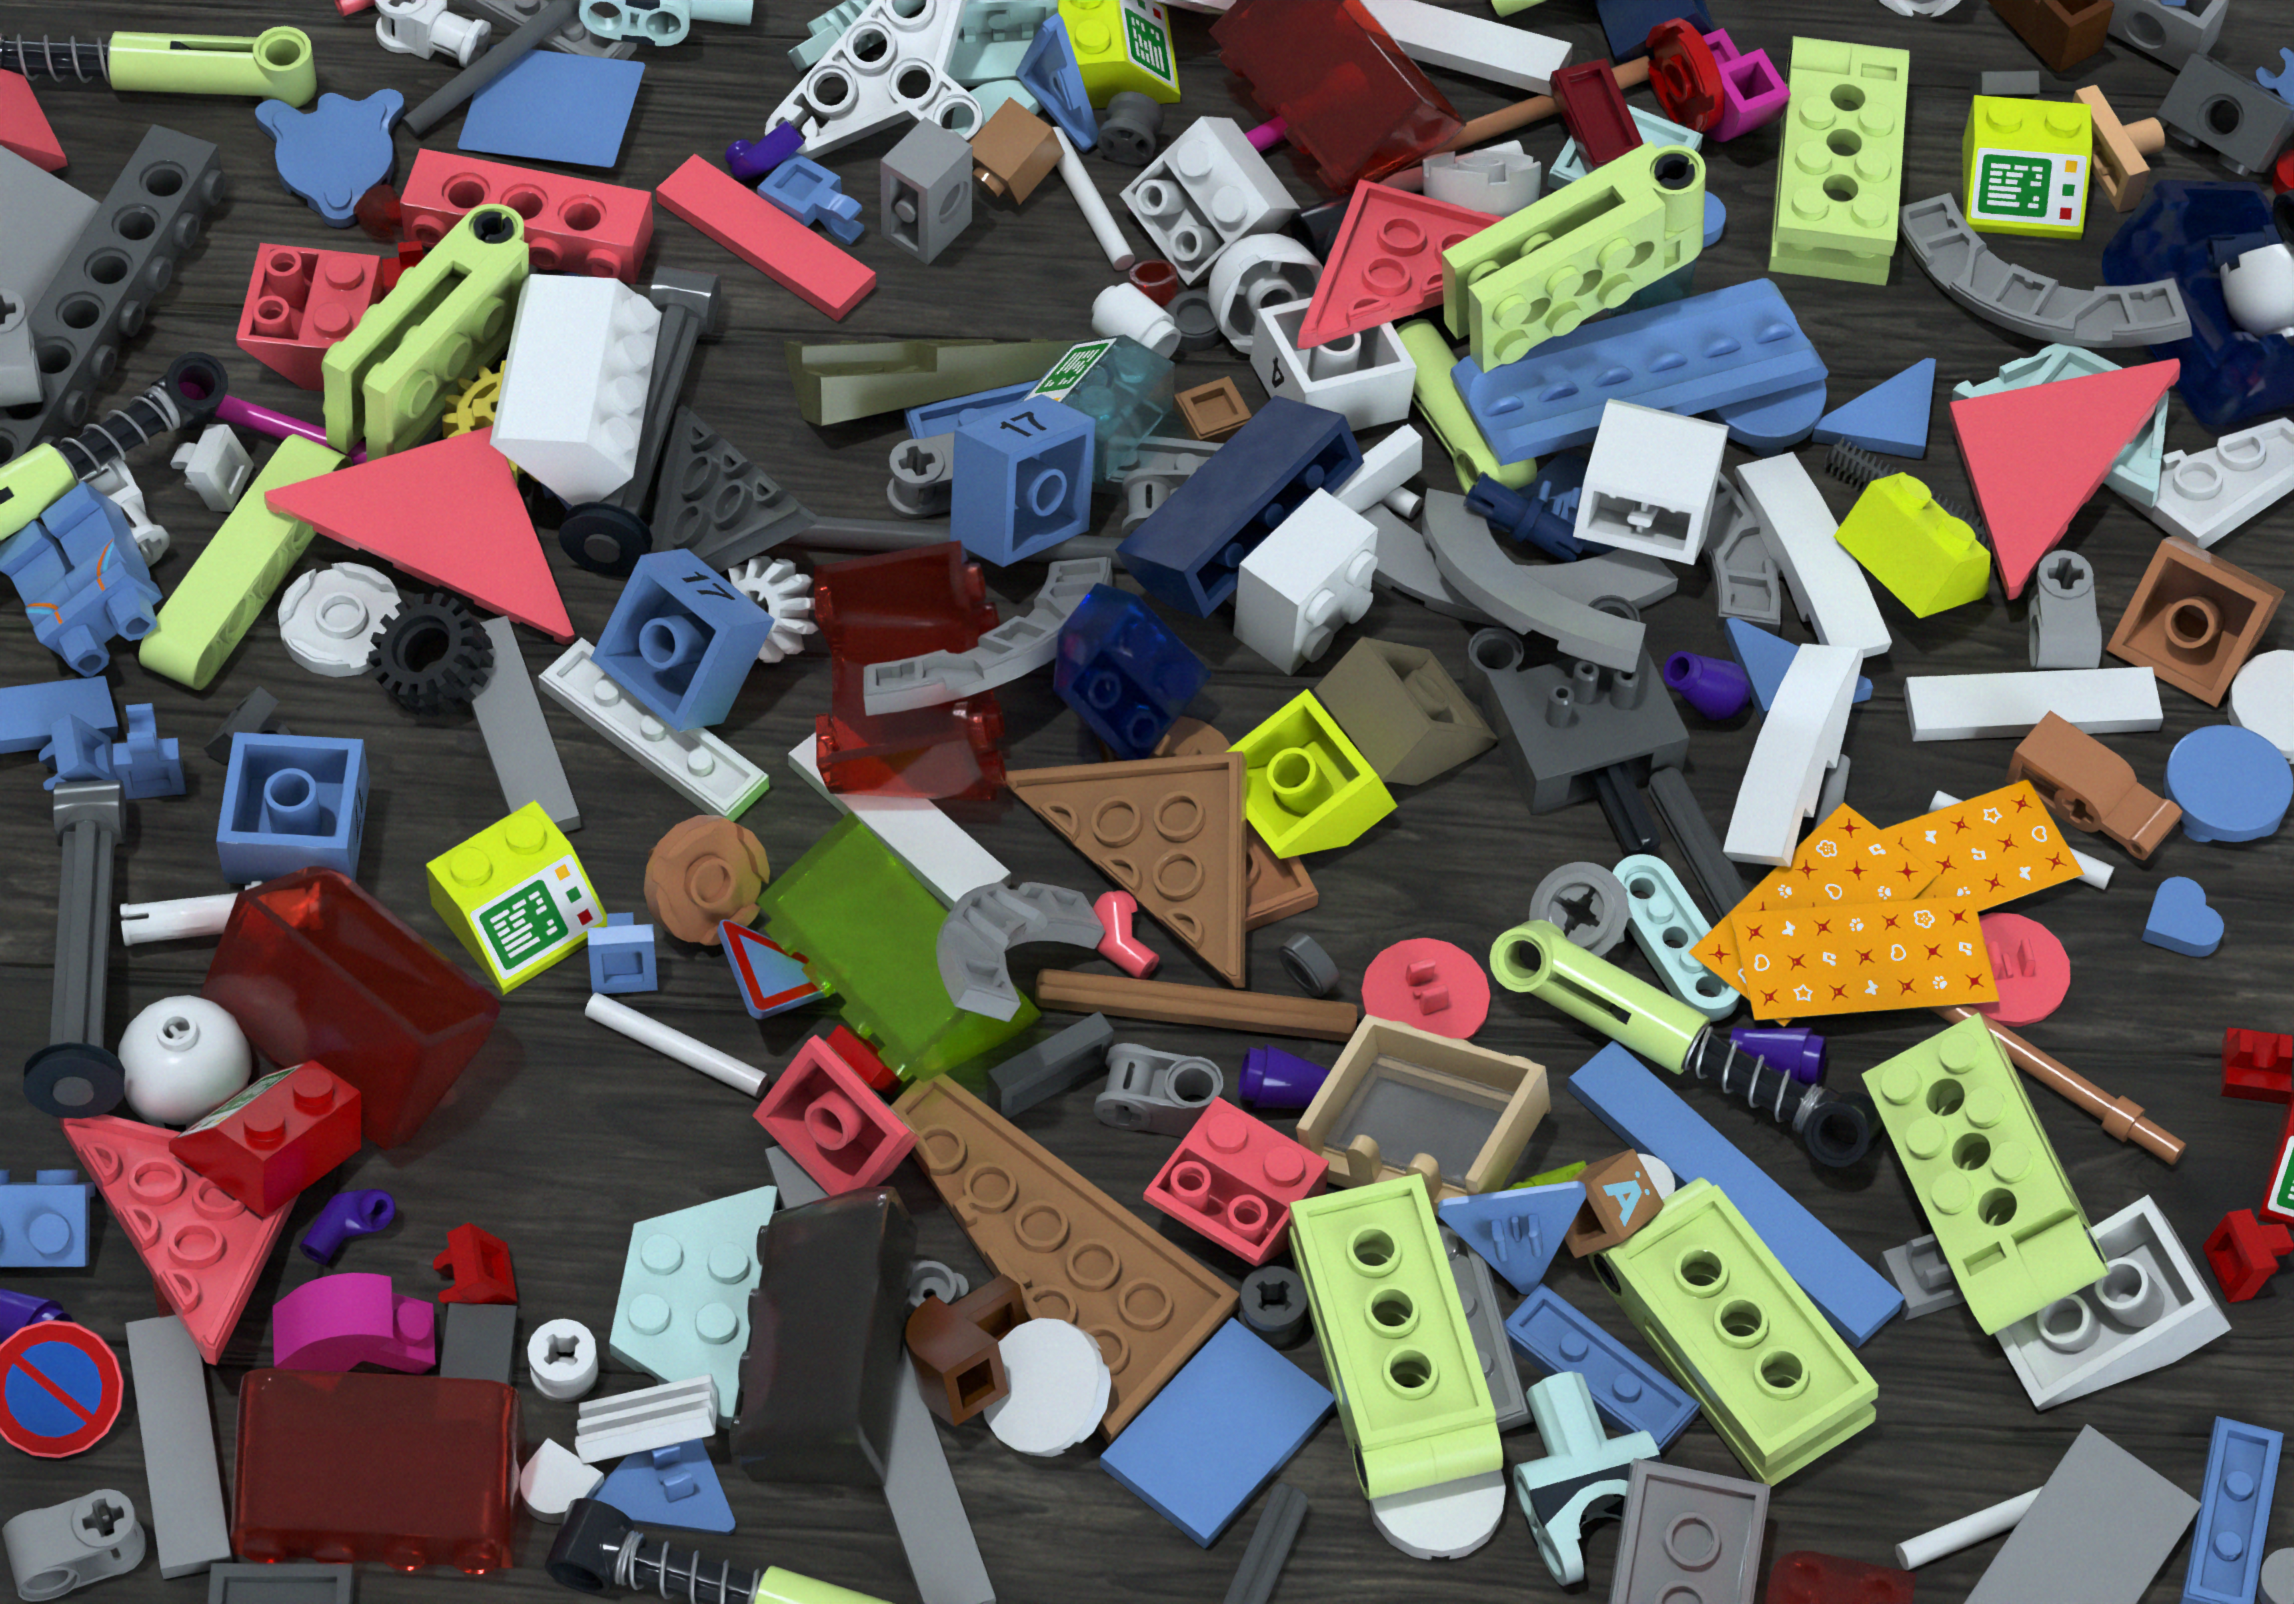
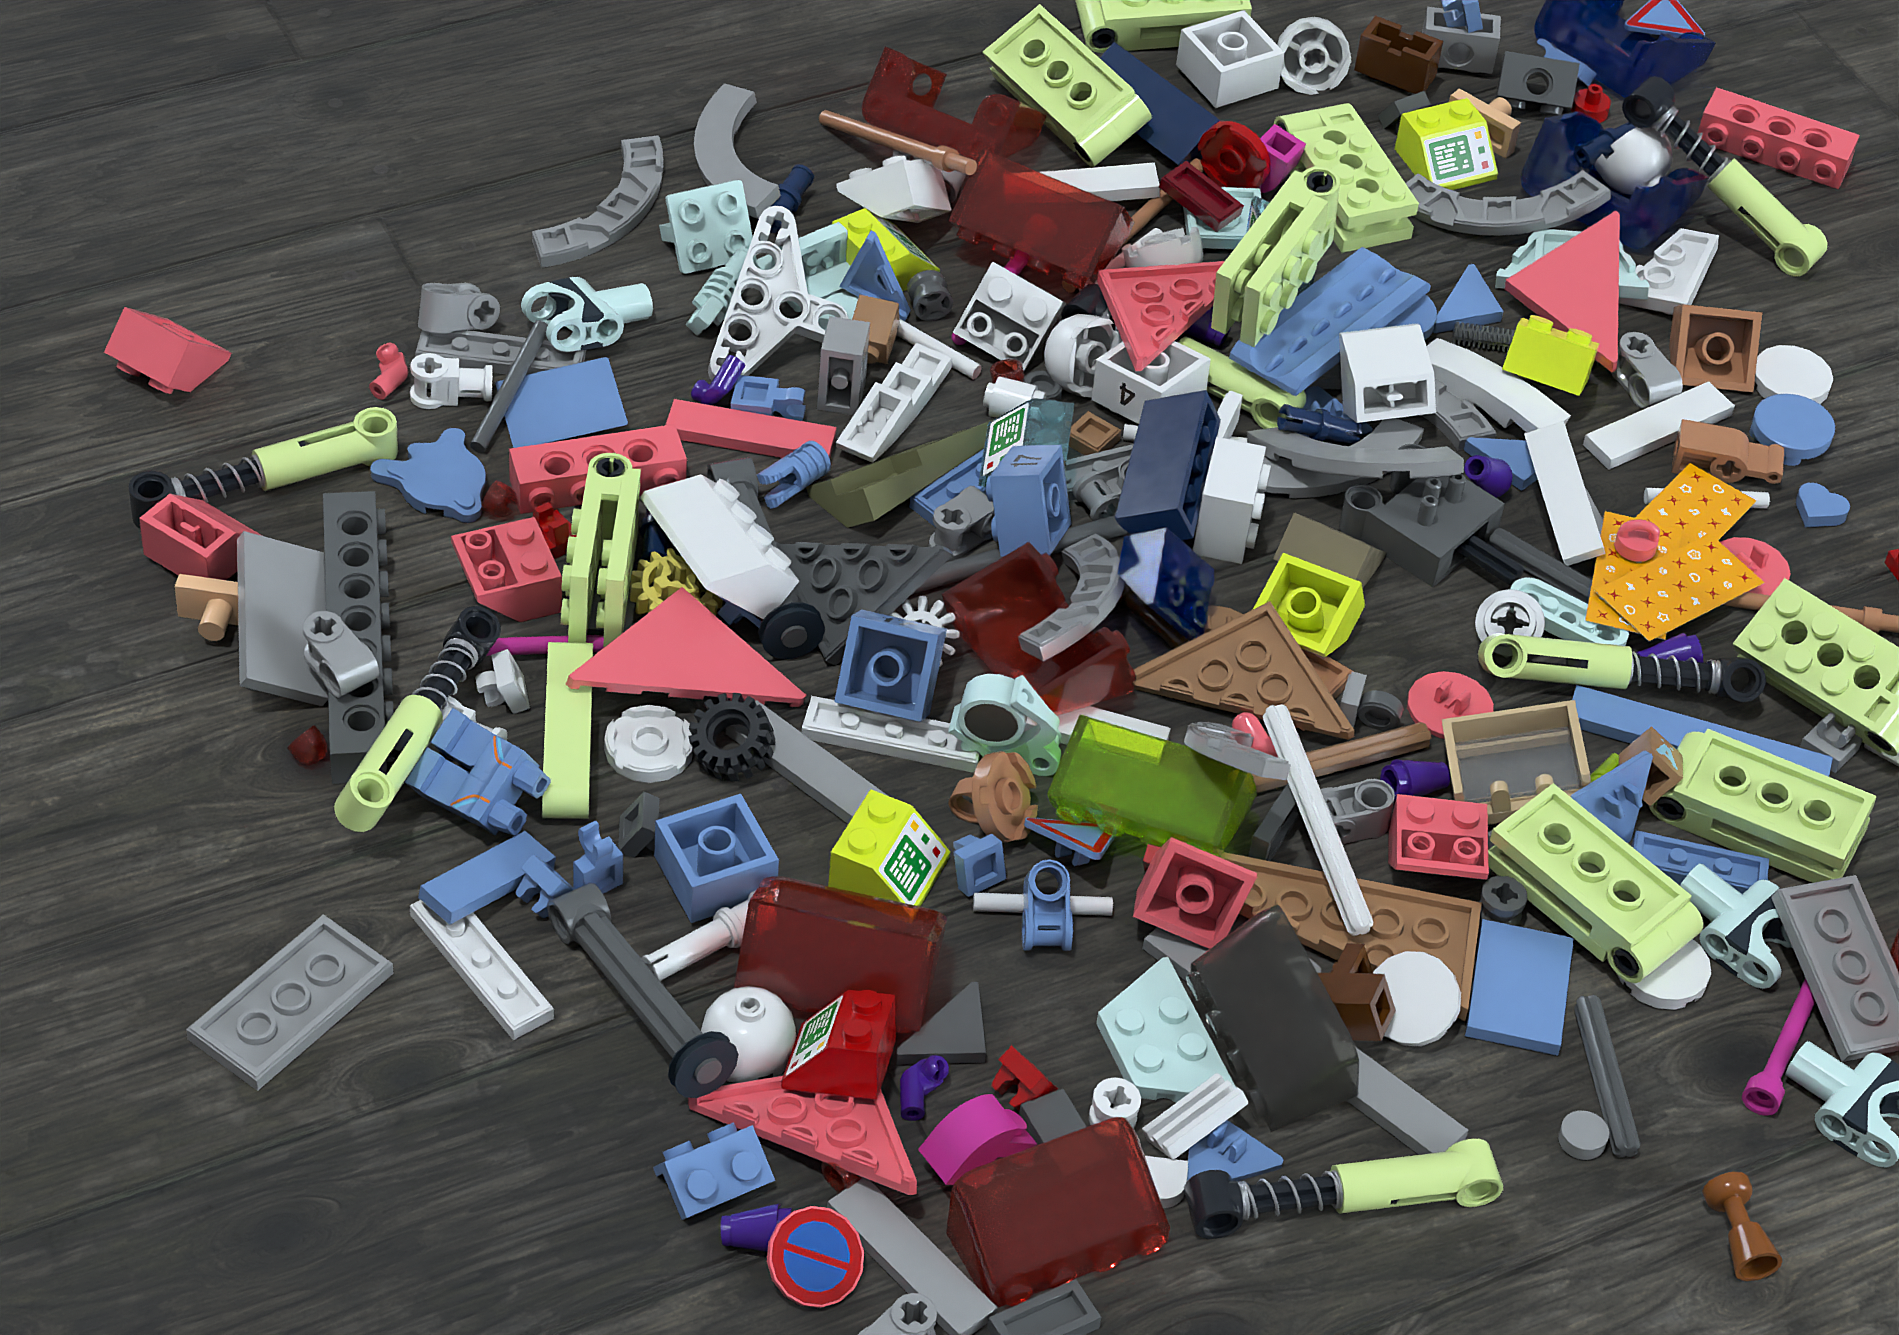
camera: 30 degrees left, 10 degrees down
none -> medium blue hinge [757,441,831,509]
none -> white slope [836,343,952,463]
none -> dark grey tile [896,982,986,1065]
none -> light aqua piece [948,674,1062,776]
none -> medium blue piece [1021,859,1073,951]
none -> white axle [1263,704,1374,936]
none -> light grey tile [1340,672,1367,728]
none -> coral tile [1614,520,1660,562]

